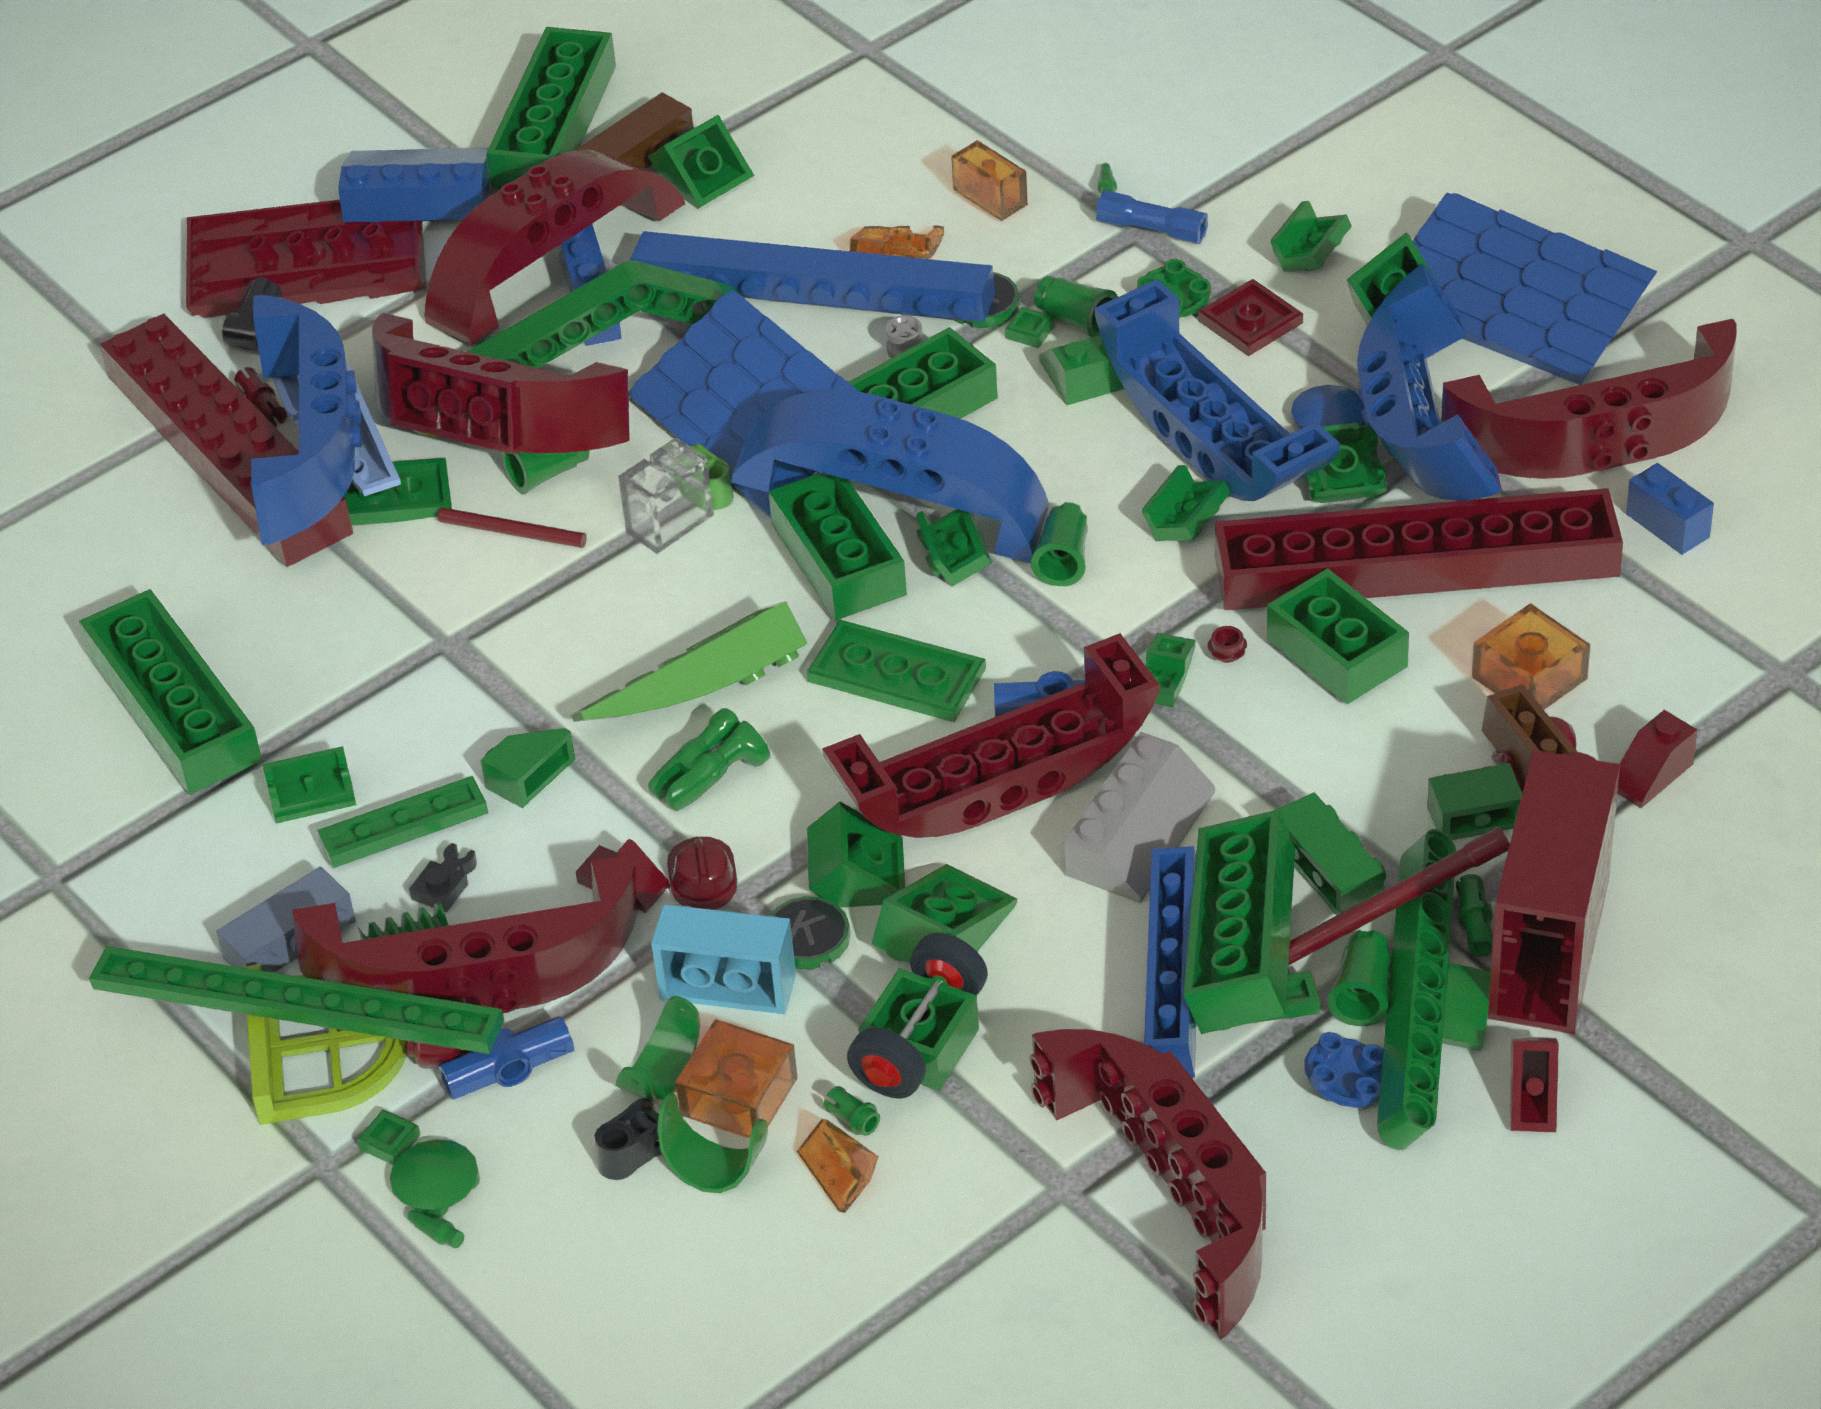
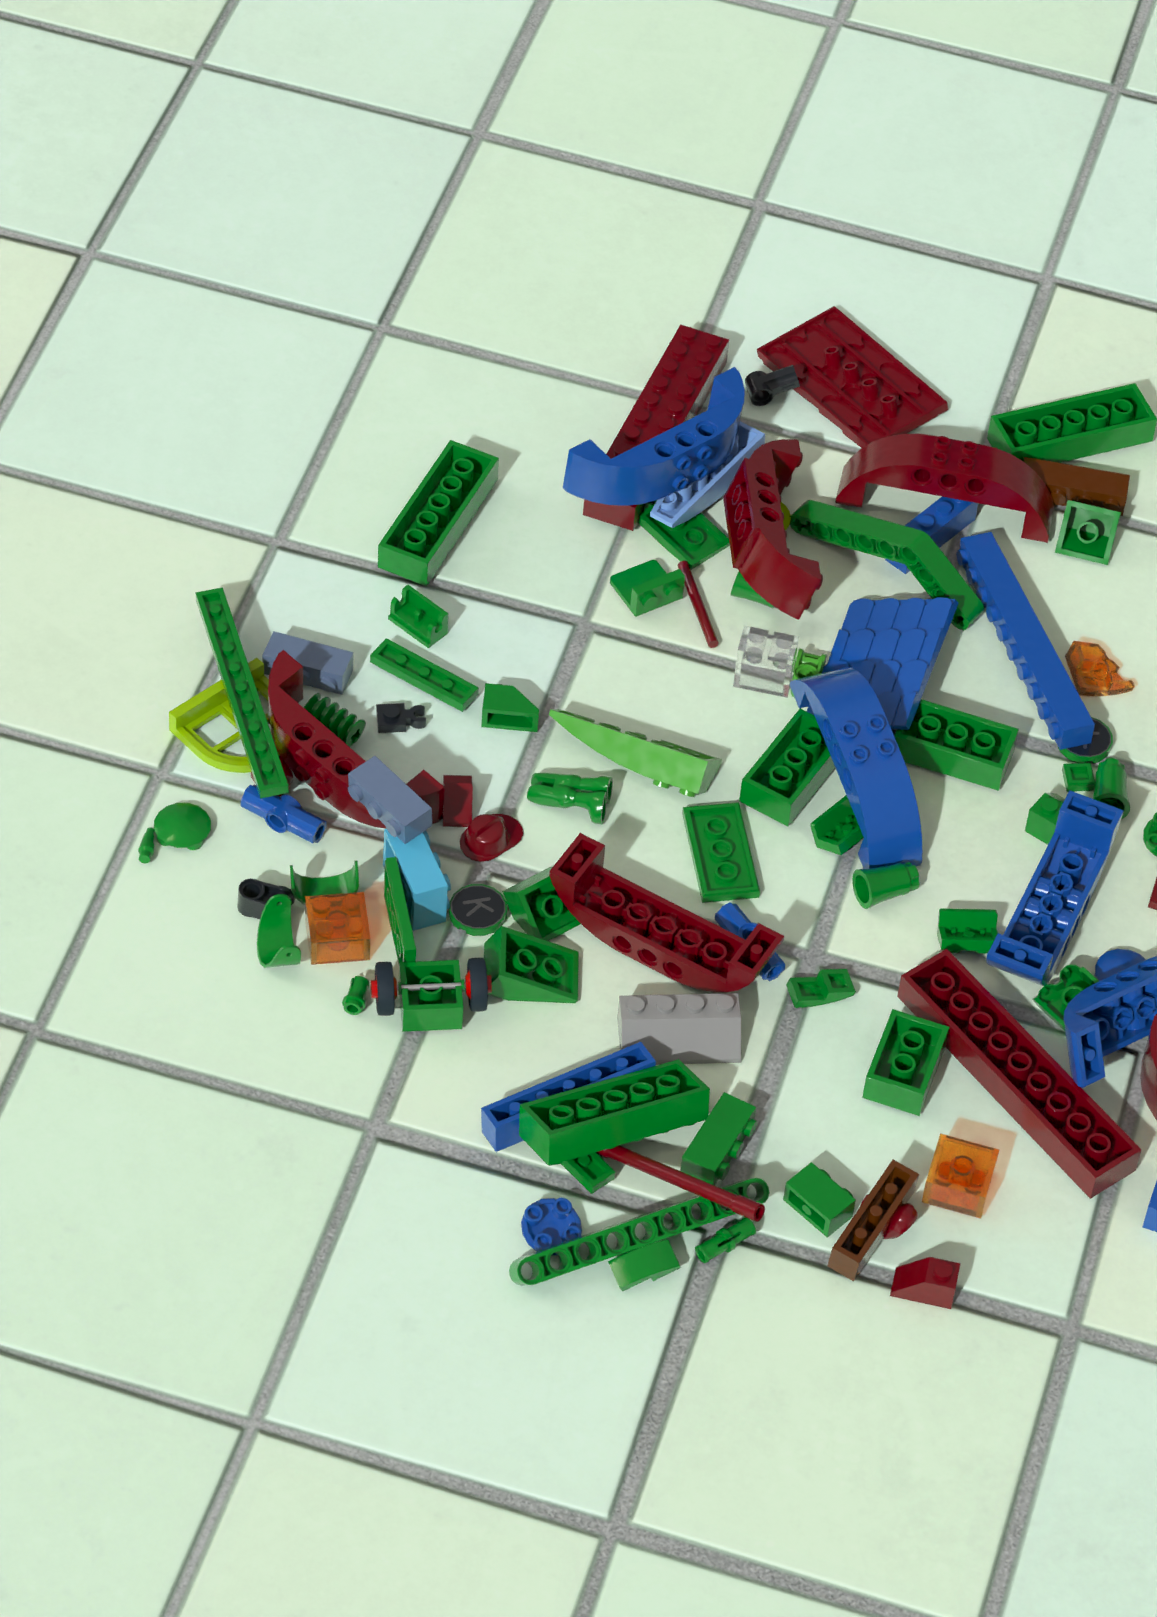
camera: 50 degrees right, 5 degrees up
blue slope [338,148,490,222] -> none
green tile [357,1109,420,1165] -> none
clear orange slope [796,1119,879,1213] -> none
light grey wheel [885,315,923,358] -> none
dark red slope [1029,1029,1266,1339] -> none
dark red plate [1207,626,1247,663] -> none
green plant [1327,930,1391,1026] -> none
dark red brick [1488,750,1620,1034] -> none
dark red slope [1510,1036,1559,1132] -> none
none -> sand blue brick [348,756,432,844]
none -> green tile [384,857,416,965]
none -> green bracket [610,560,685,617]

